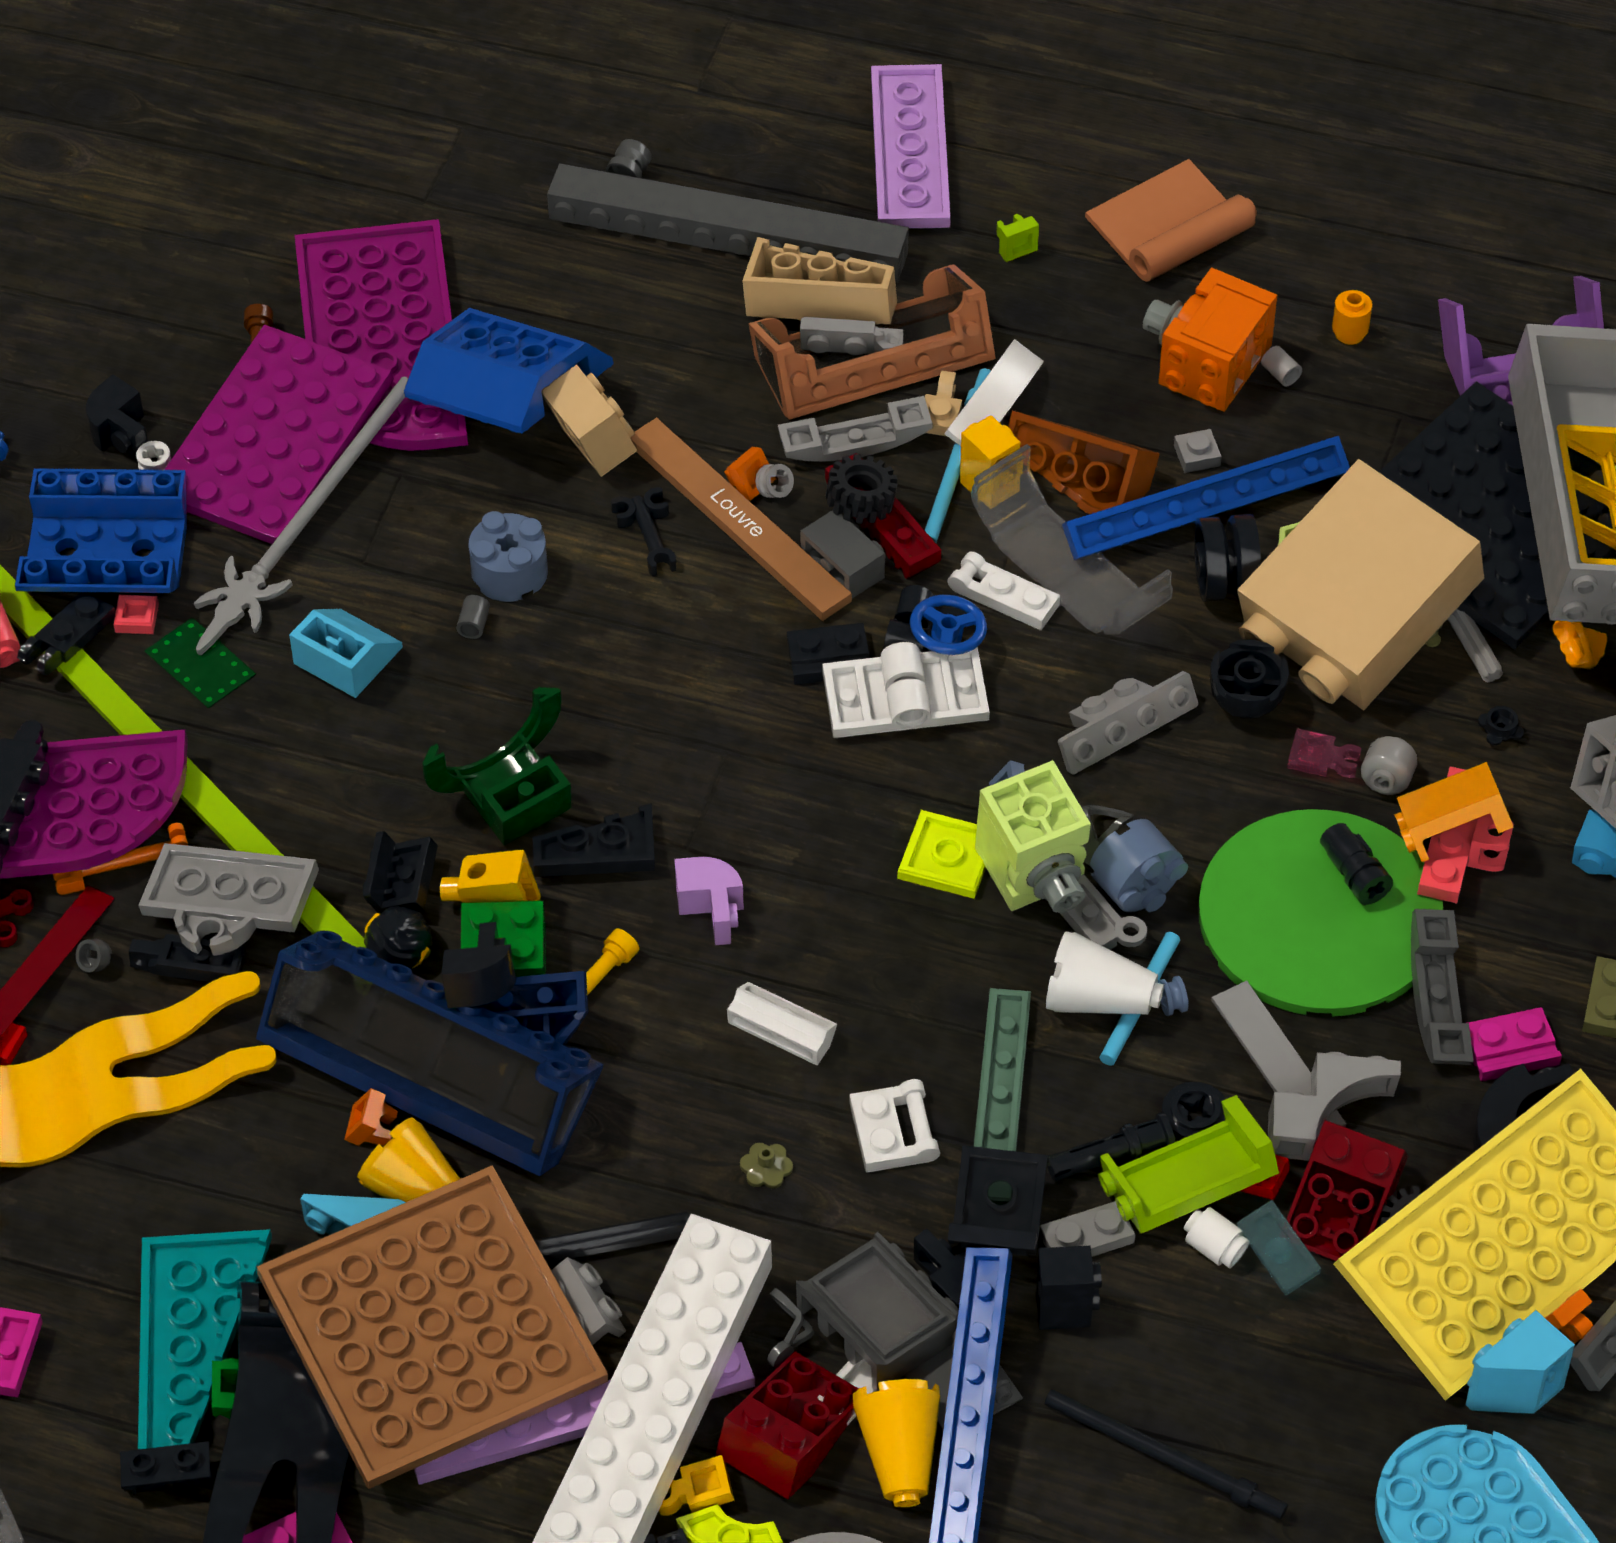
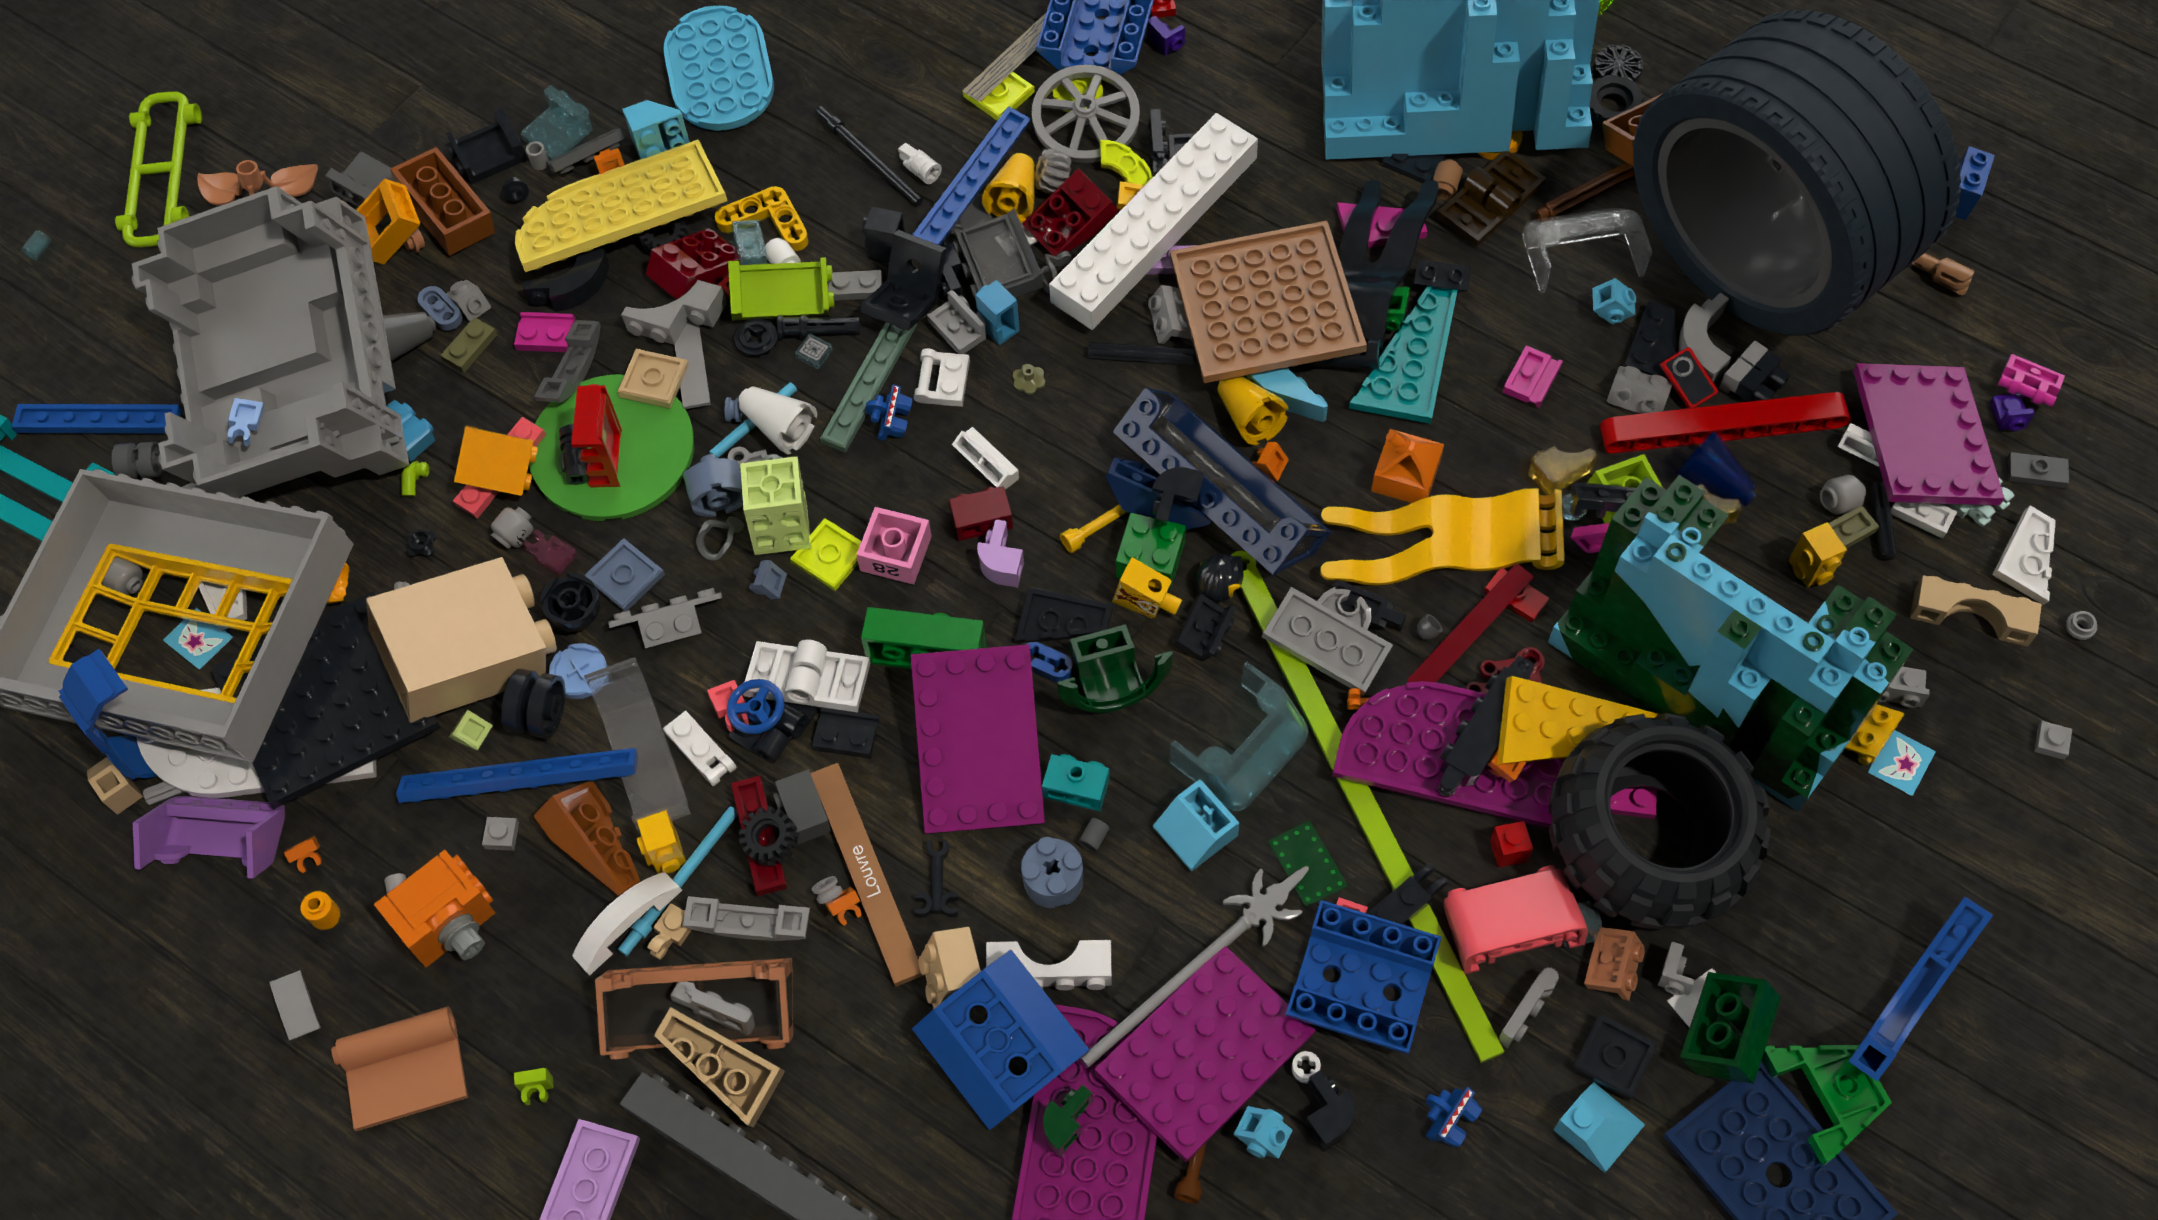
camera: 160 degrees left, 10 degrees up
none -> light grey slope [269,970,321,1040]
none -> orange tile [284,836,322,873]
none -> lime arm [401,461,429,497]
none -> light blue tile [549,643,608,699]
none -> red window [571,384,623,488]
none -> sand blue tile [584,538,665,612]
none -> tan tile [617,349,689,409]
none -> coral plate [707,680,749,732]
none -> yellow beam [714,186,809,251]
none -> tile [795,334,833,369]
none -> bright pink brick [857,507,932,585]
none -> green brick [861,607,987,669]
none -> blue hips [865,384,913,441]
none -> white hinge [898,143,942,184]
none -> magenta plate [911,644,1045,834]
none -> light grey bracket [927,290,986,354]
none -> dark red brick [949,486,1013,541]
none -> dark azure piece [975,280,1020,345]
none -> white arch [986,940,1112,990]
none -> blue beam [1025,642,1073,683]
none -> light grey gear [1034,148,1071,194]
none -> teal brick [1042,754,1110,812]
none -> dark green brick [1043,1085,1093,1157]
none -> clear light blue windscreen [1170,661,1308,811]
none -> medium azure brick [1234,1106,1293,1159]
none -> orange piece [1371,429,1444,503]

